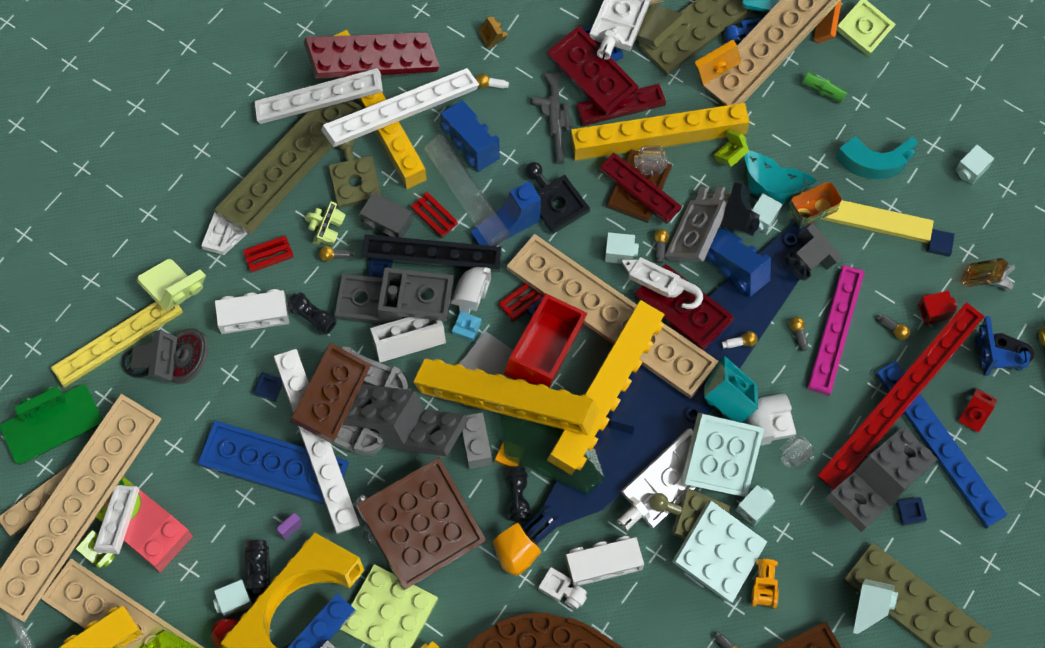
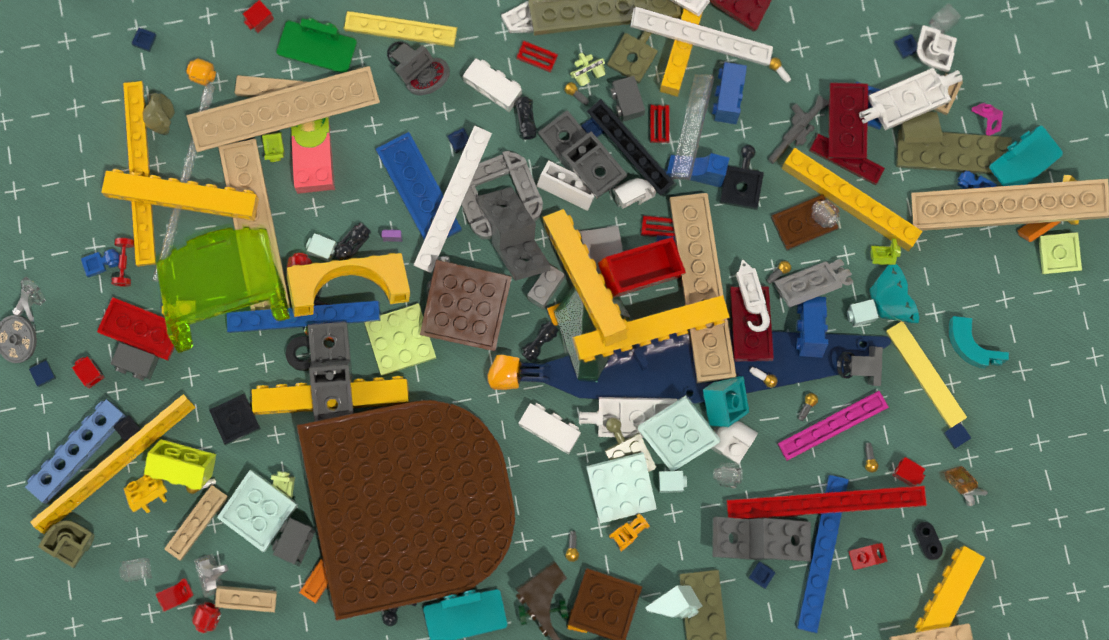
camera: 45 degrees right, 10 degrees up
white tile [94,485,139,554] -> none
yellowish green bracket [137,259,206,312] -> none
reddish brown plate [290,342,371,443] -> none
medium azure tile [452,311,482,342] -> none
pearl gold tile [478,17,508,48] -> none
white plate [538,568,587,610] -> none
dark red tile [599,152,682,224] -> none
light aqua brick [605,232,639,264] -> none
light orange plate [695,40,741,85] -> none
black arch [721,182,760,236] -> none
orange piece [789,182,842,229] -> none
bright green pin [802,71,848,104] -> none
light aqua brick [955,145,994,185] -> none
blue plate [975,316,1030,376] -> none

